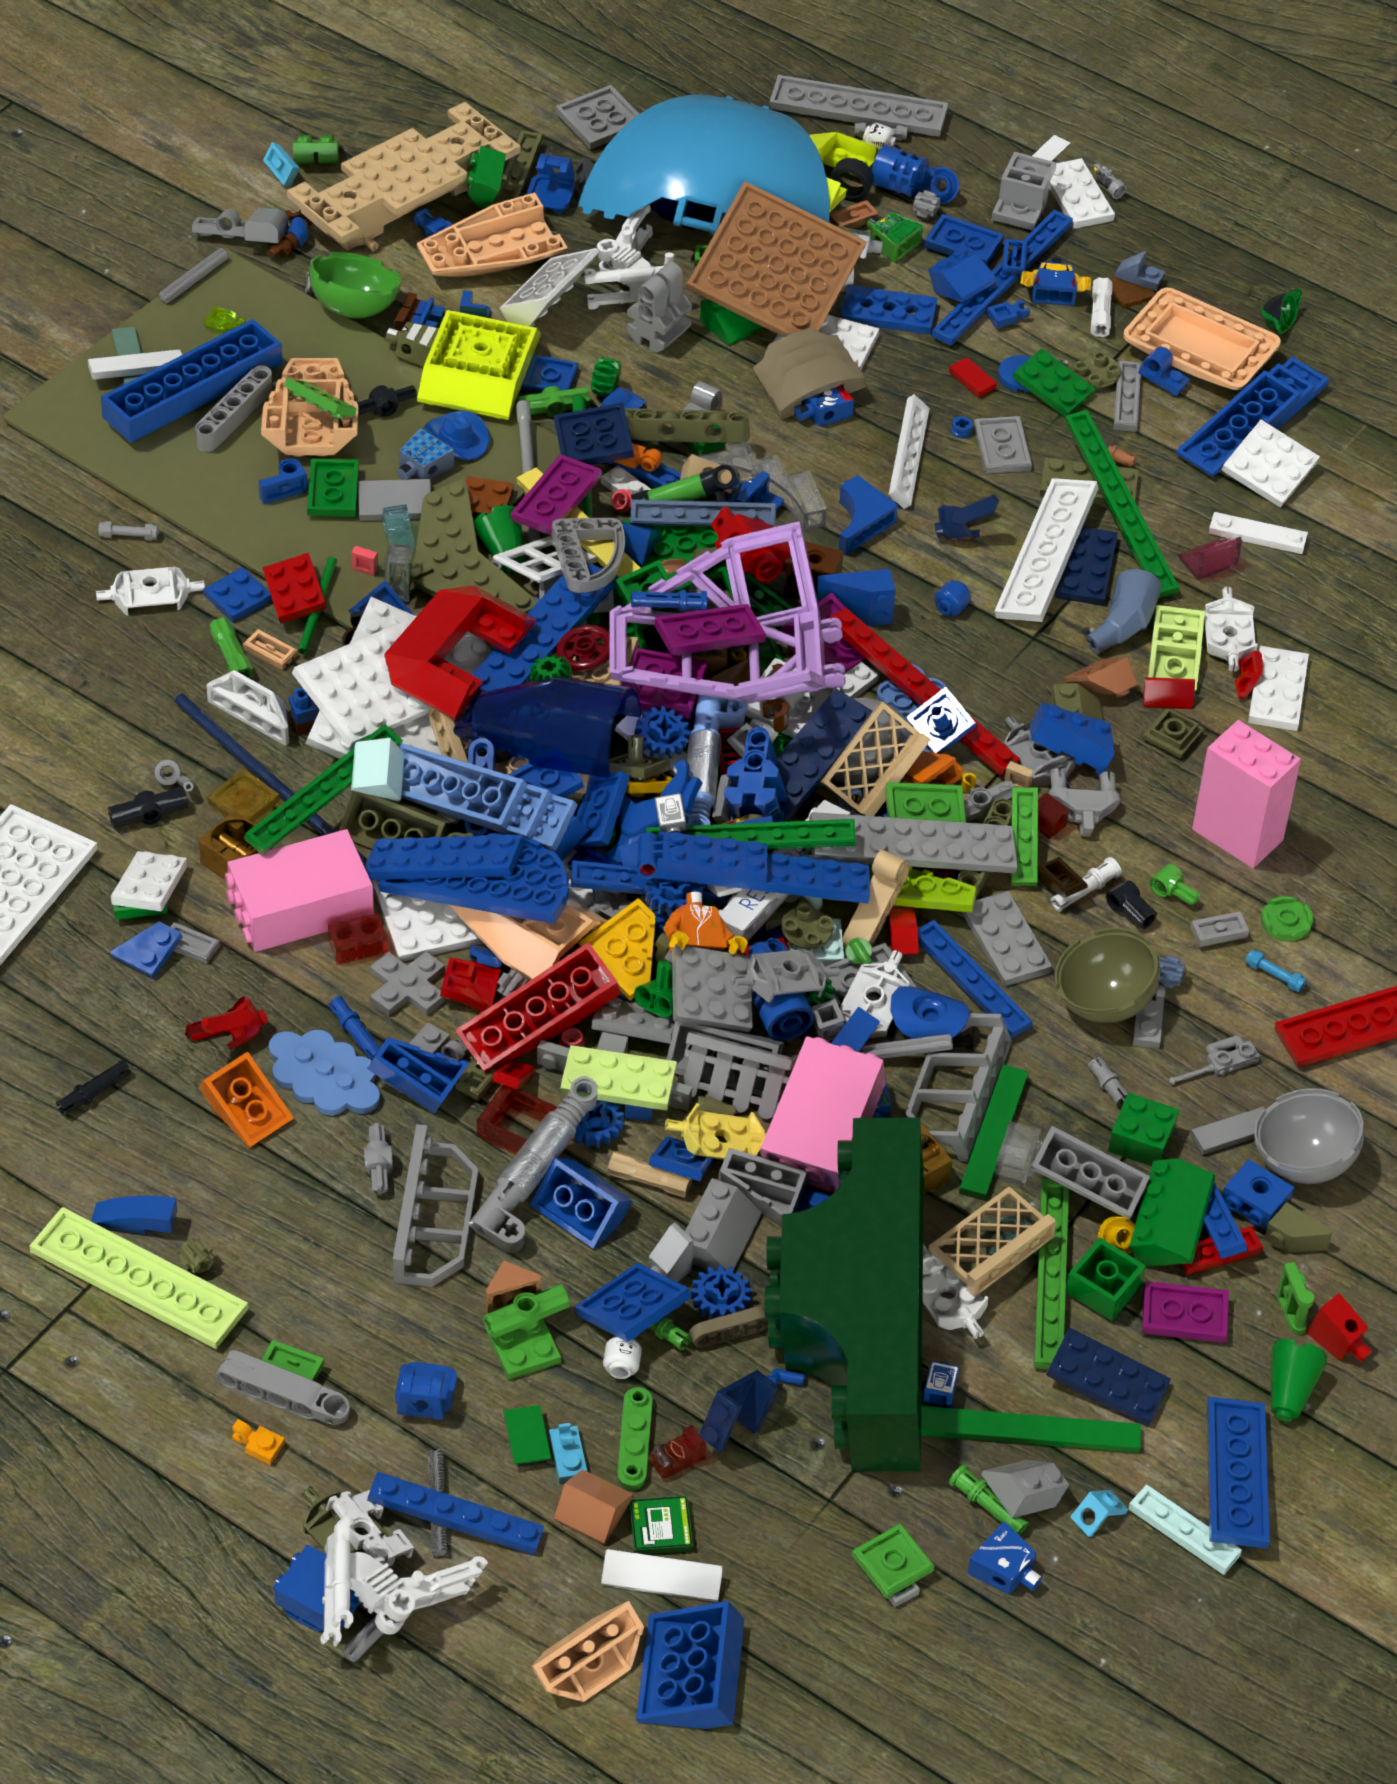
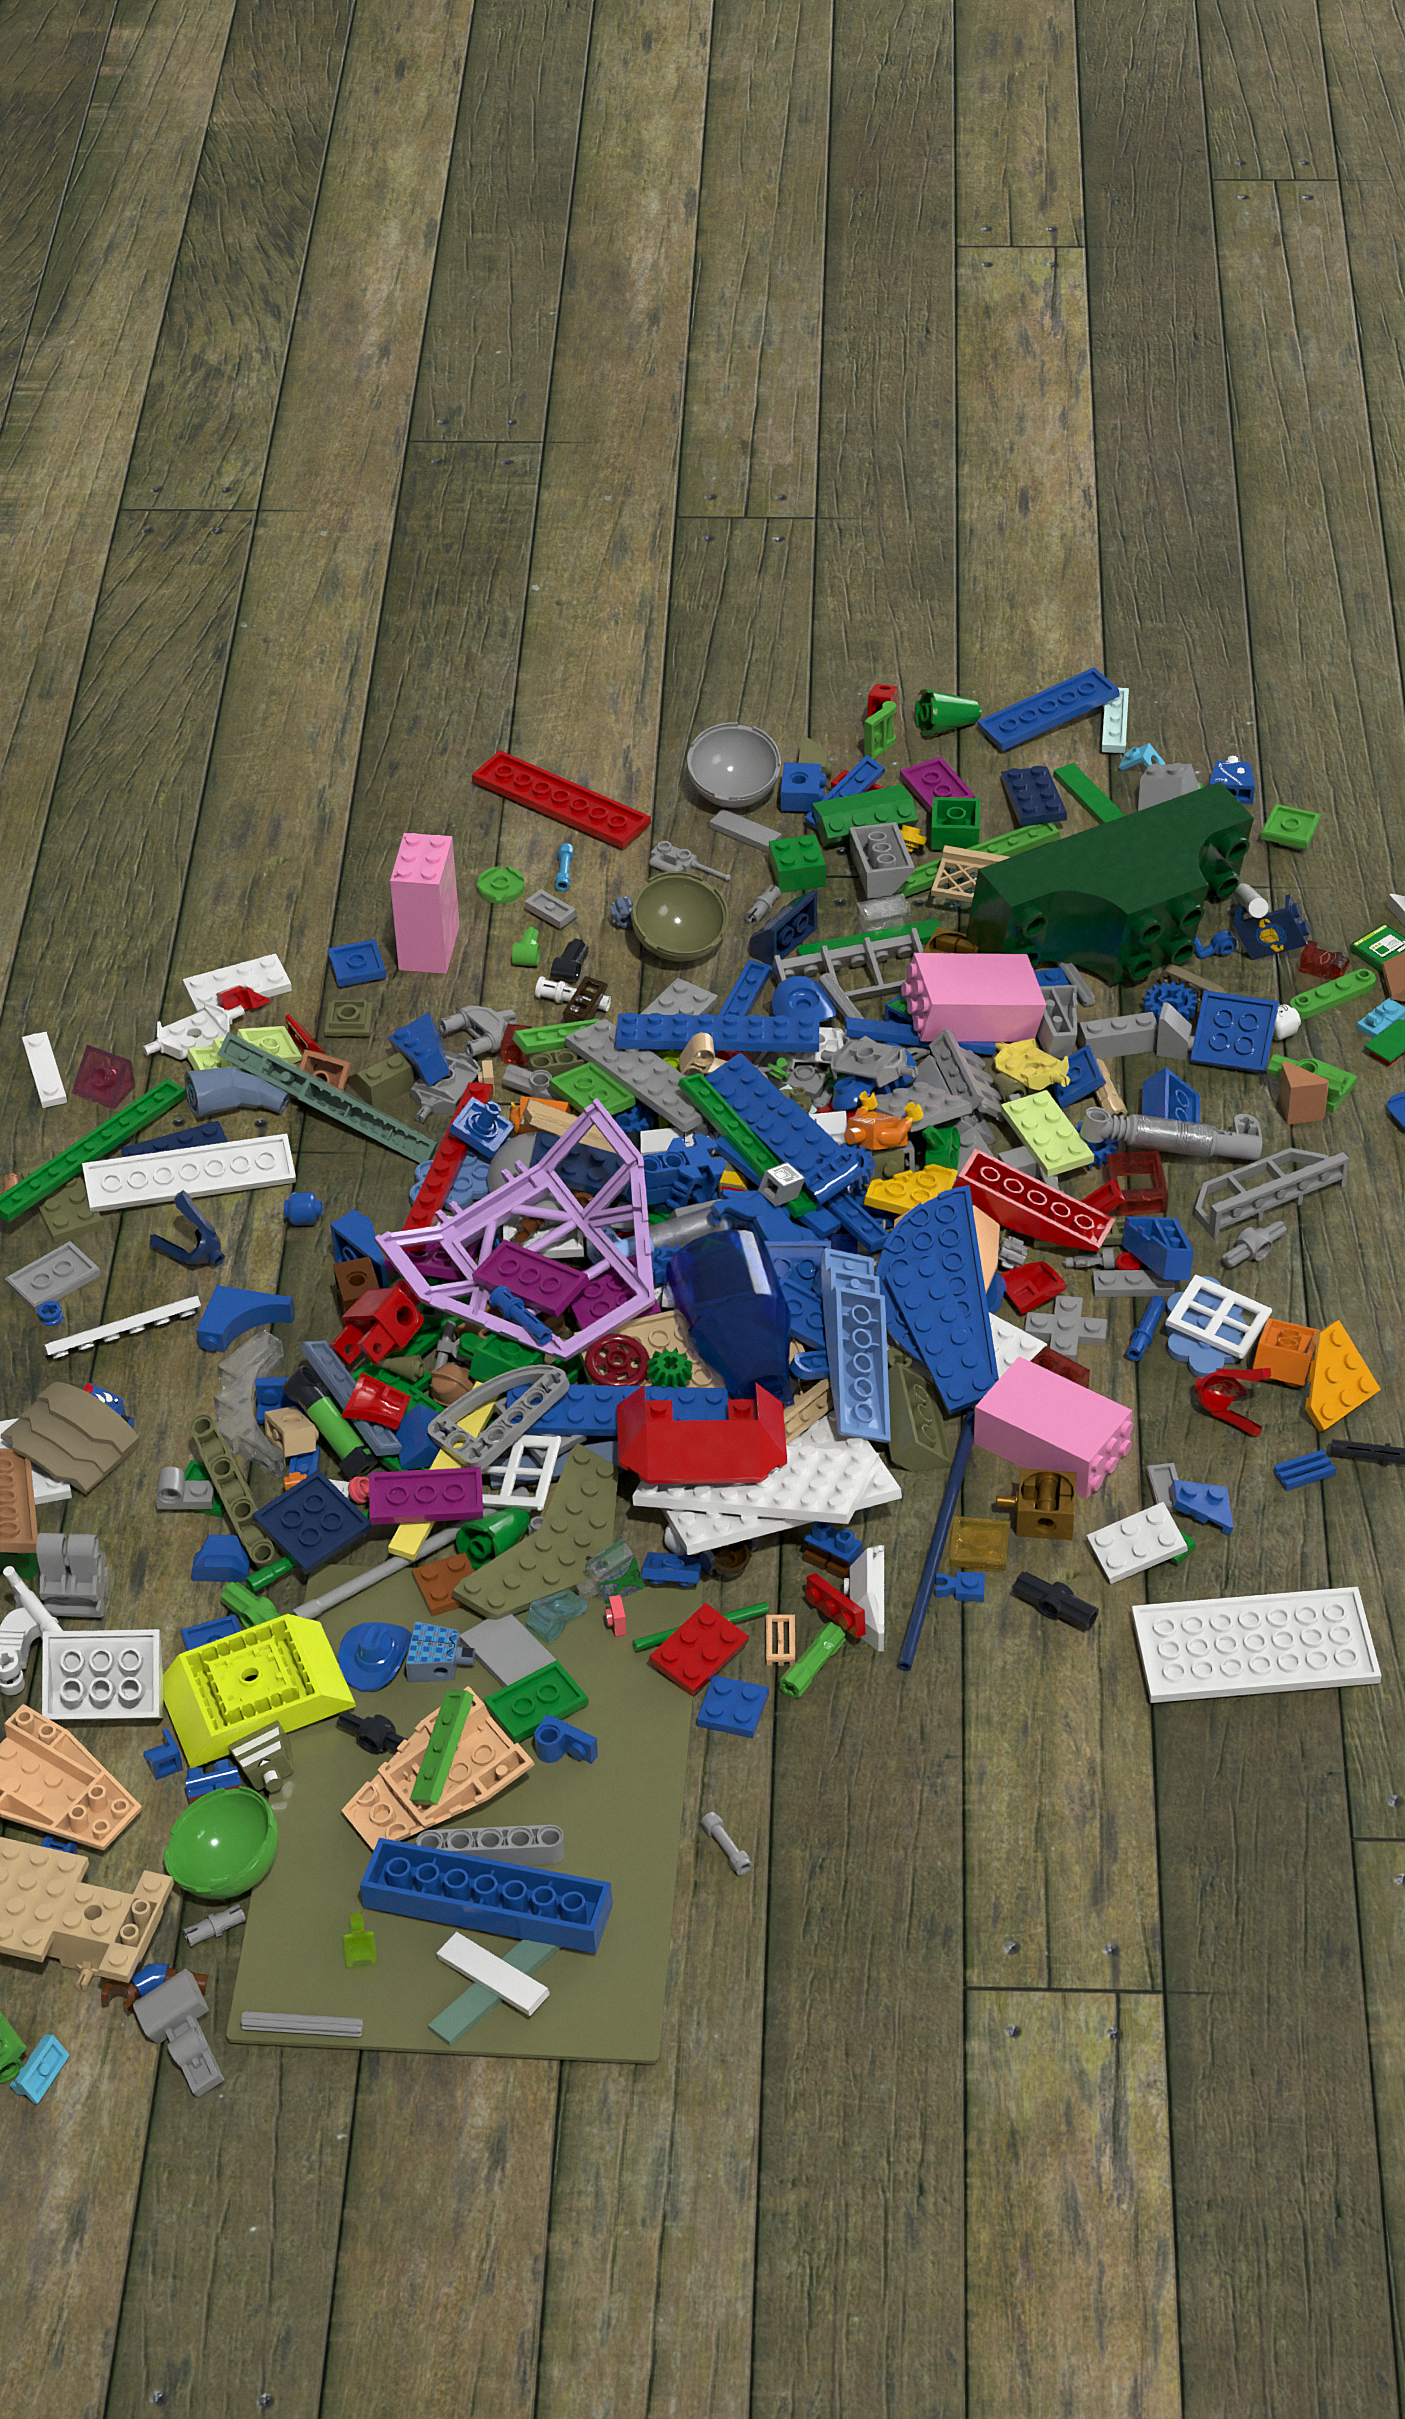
camera: 120 degrees left, 5 degrees down
white plate [96,567,205,615] -> none
light grey plate [155,759,195,792] -> none
green plate [244,724,403,856] -> none
light aqua slope [351,738,404,802] -> none
green gear [590,357,622,397] -> none
none -> sand green slope [217,1032,438,1163]
none -> red plate [341,1372,411,1430]
none -> blue plate [616,1012,819,1052]
none -> dark blue slope [749,890,817,967]
none -> red plate [806,1573,866,1638]
none -> blue plate [936,1572,985,1602]
none -> white window [1165,1274,1272,1359]
none -> white piece [1234,884,1268,918]
none -> blue tile [1273,1449,1336,1491]
none -> light orange plate [1305,1320,1381,1432]

